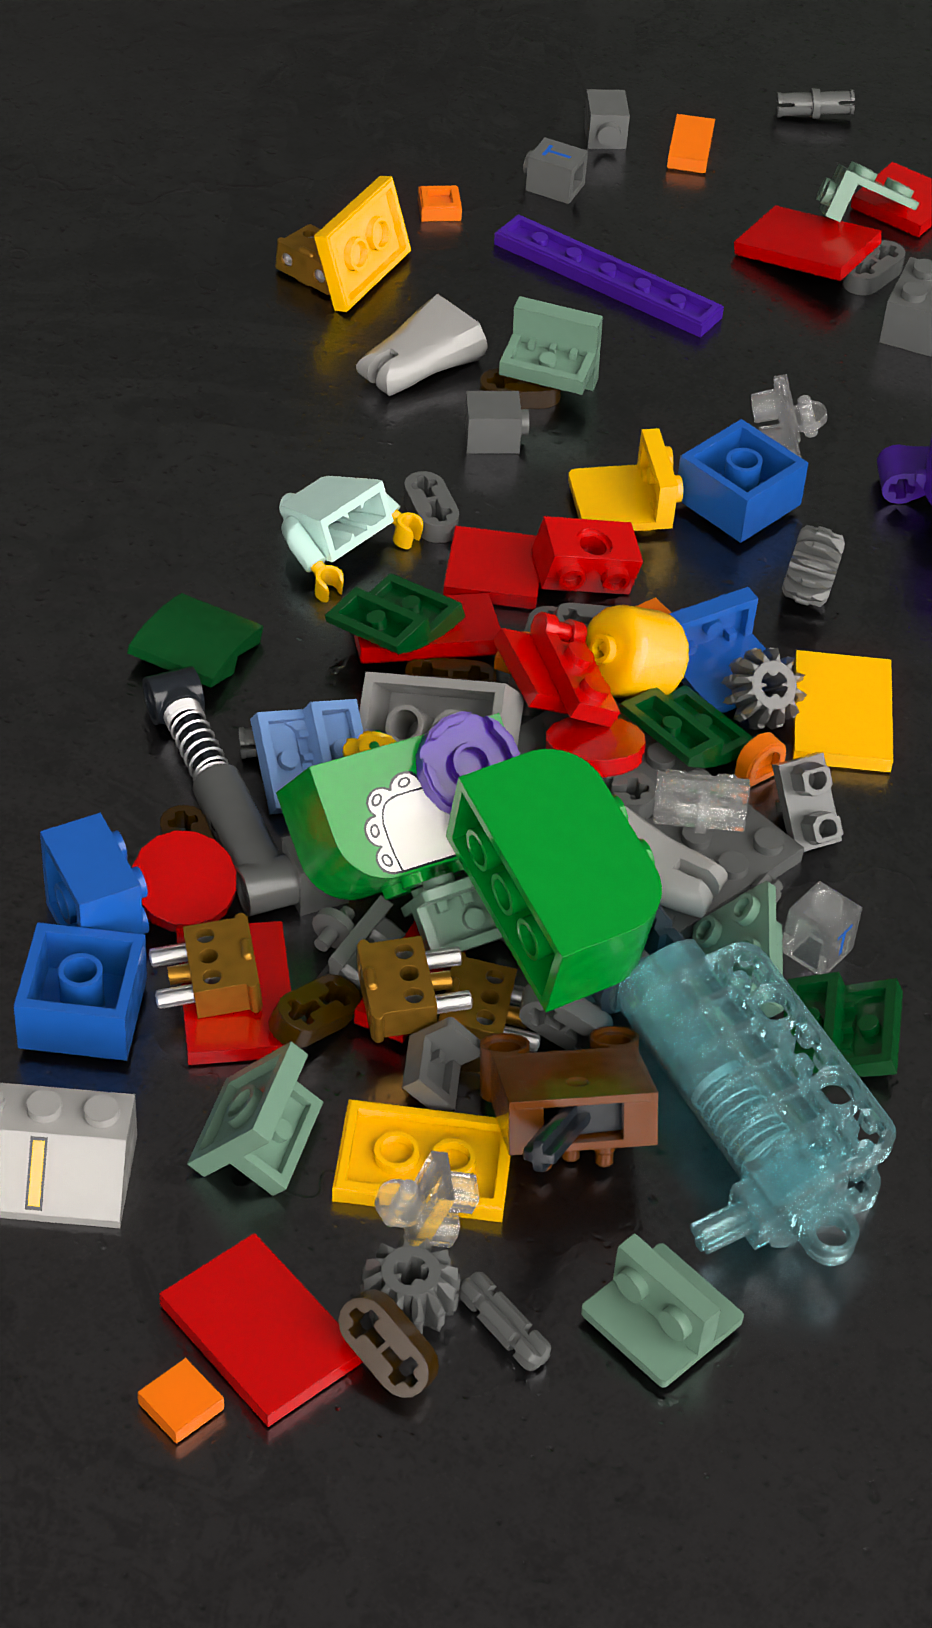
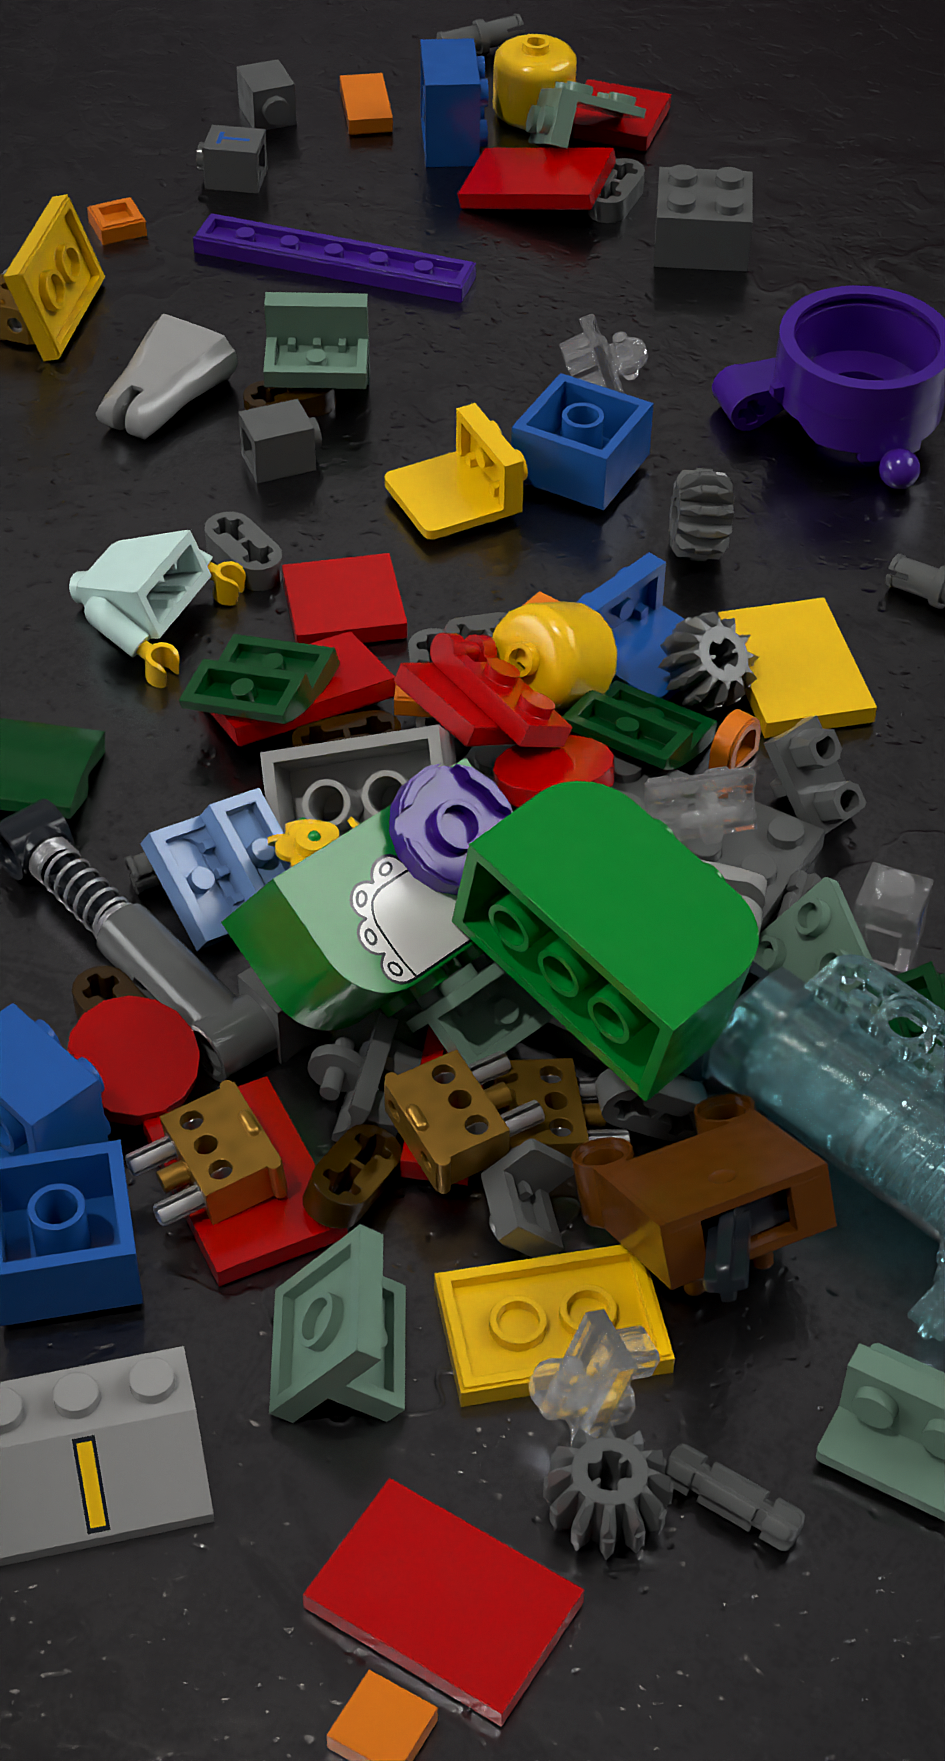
camera: 15 degrees left, 0 degrees up
dark brown beam [338,1290,439,1398] -> none
red brick [531,516,643,595] -> none
none -> blue brick [420,38,489,167]
none -> yellow head [493,34,577,130]

